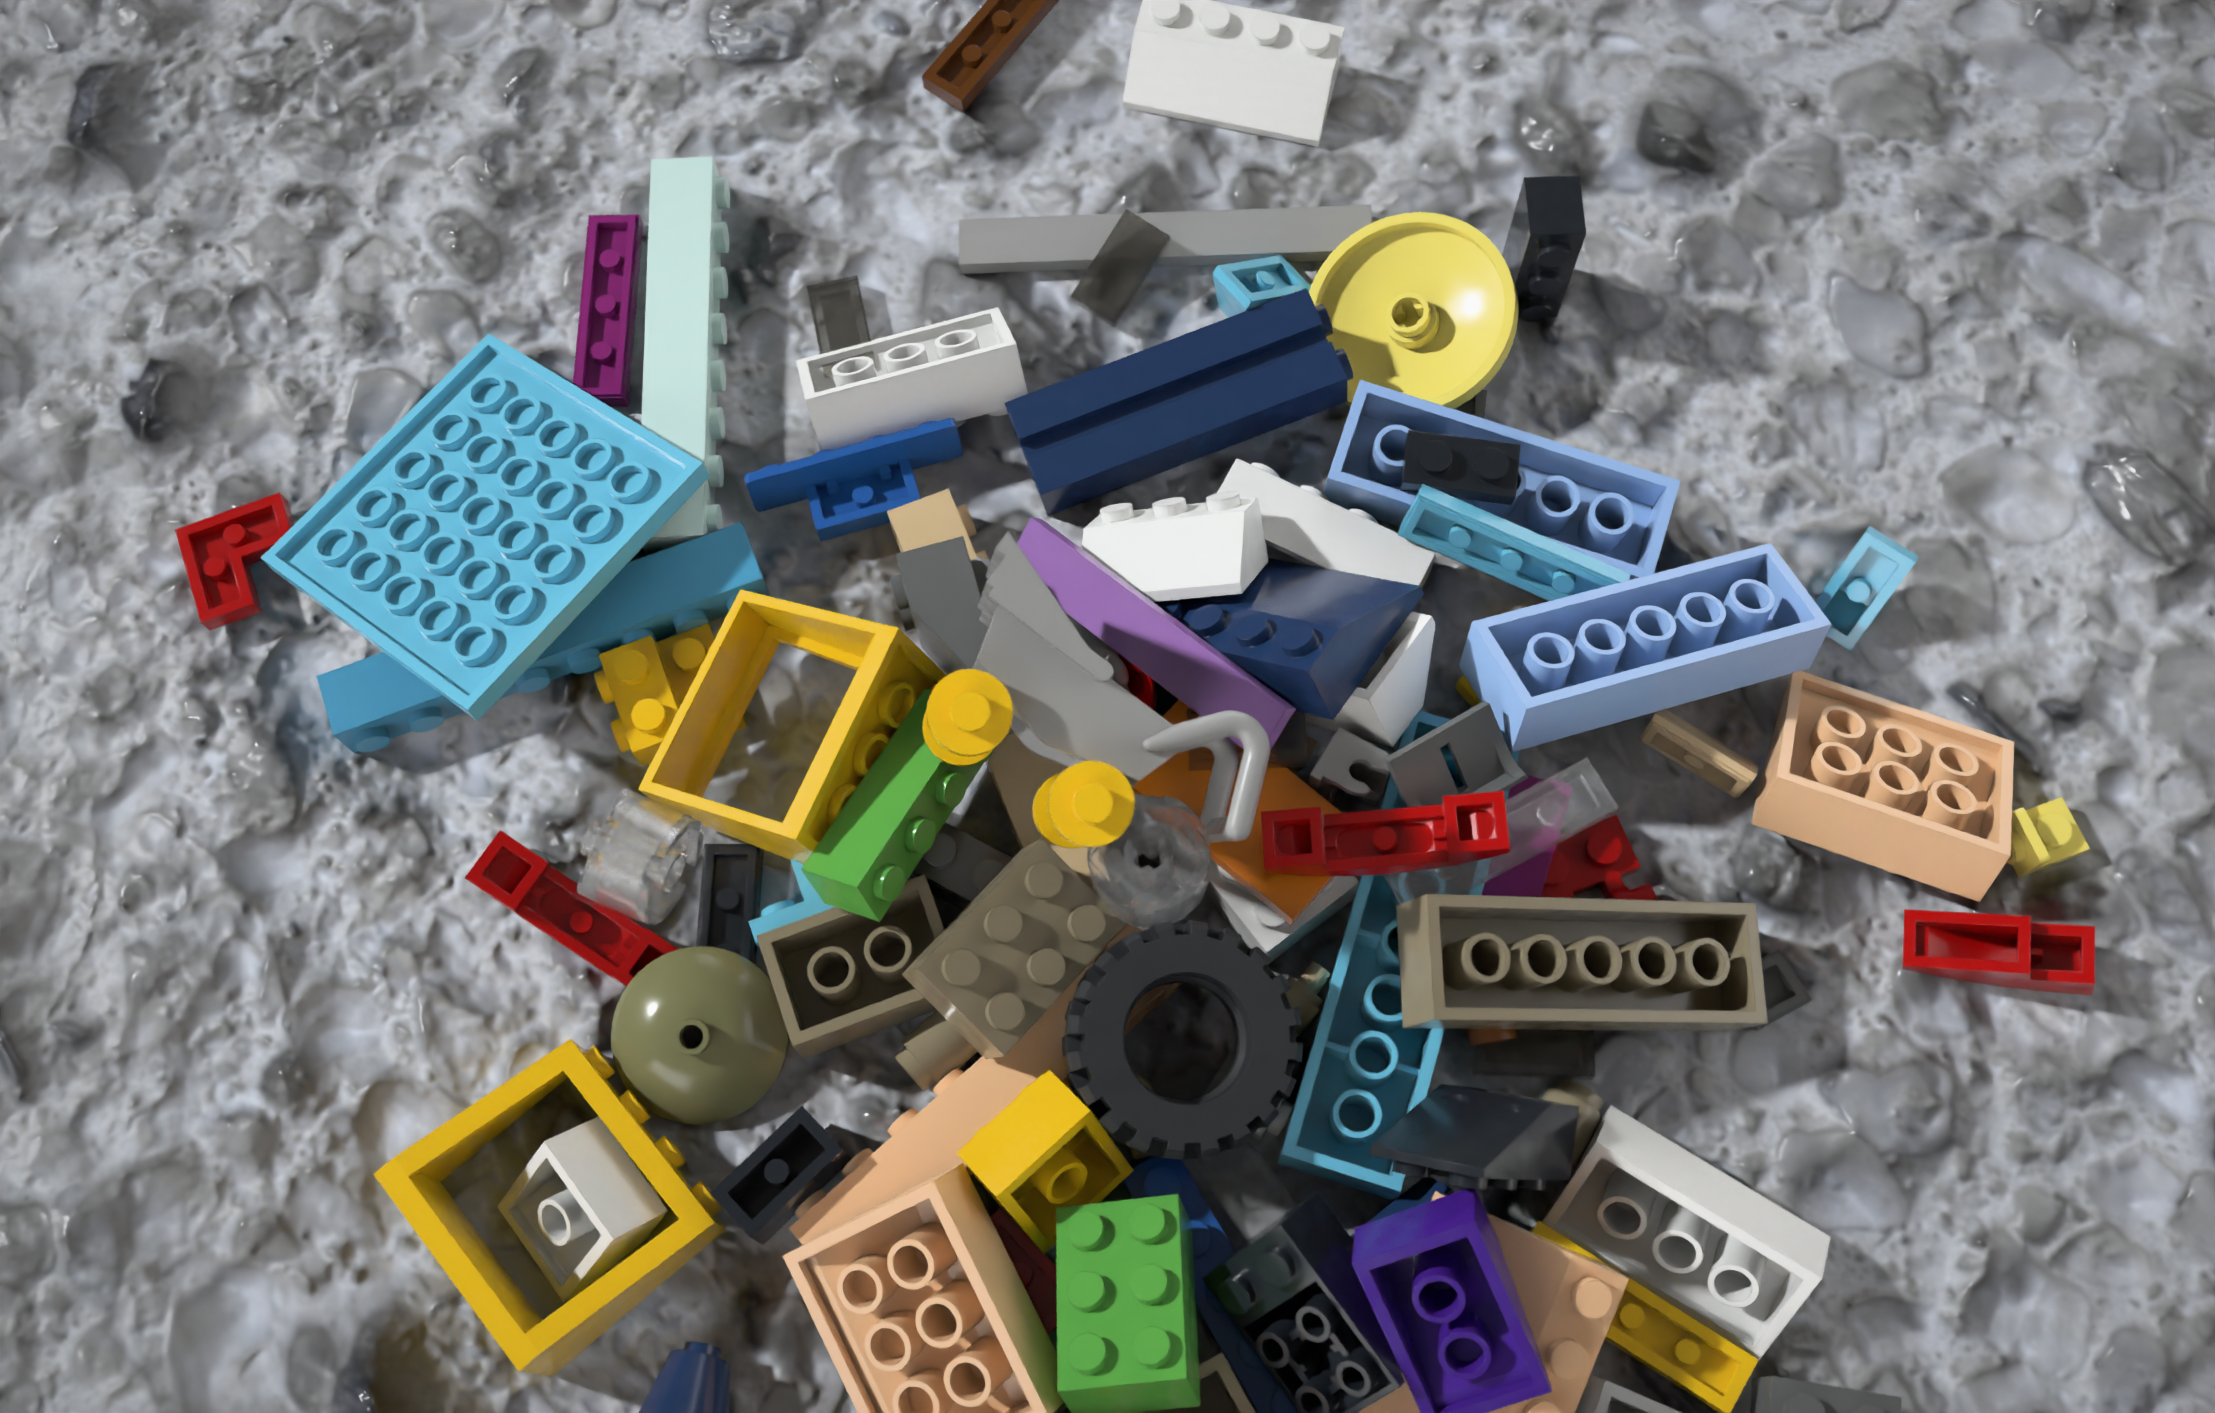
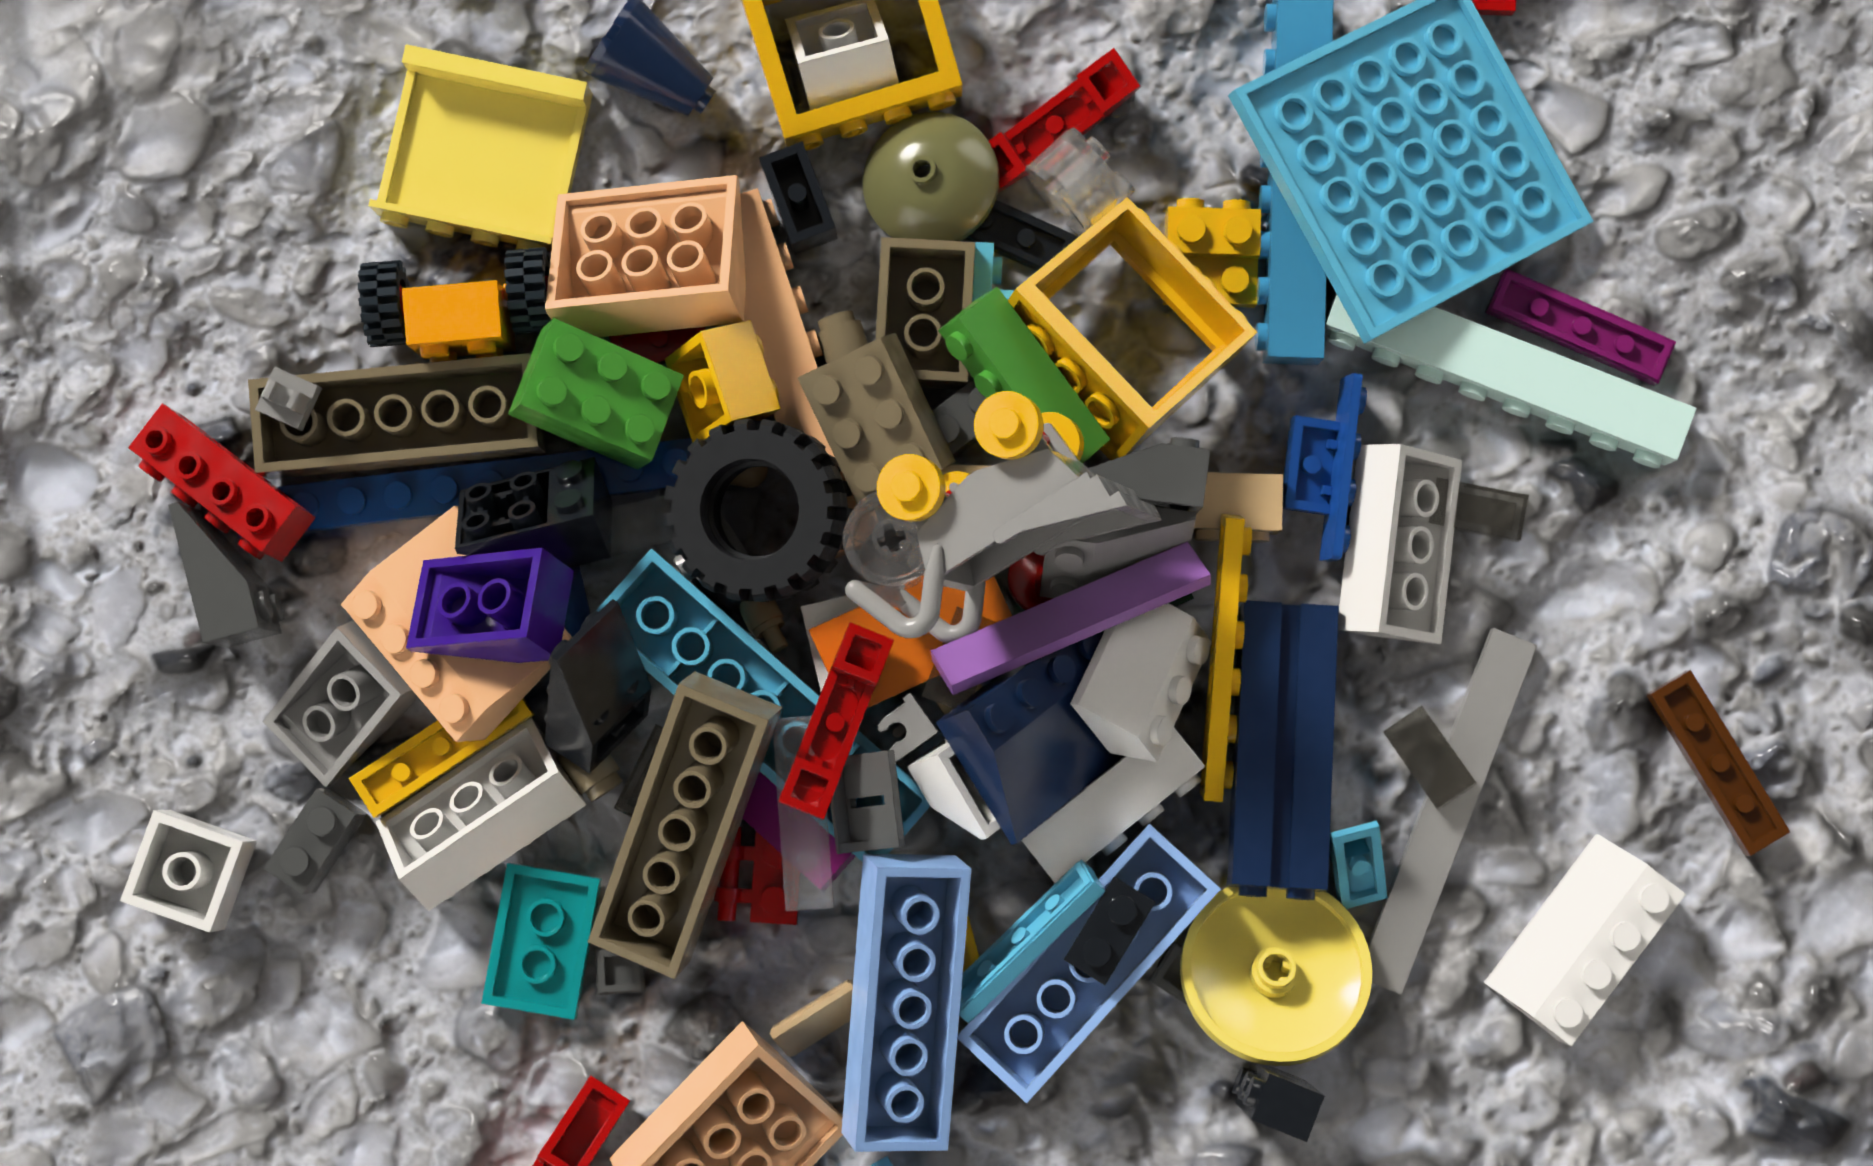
camera: 110 degrees right, 15 degrees up
none -> teal plate [481,862,602,1020]
none -> yellow plate [1199,514,1252,802]

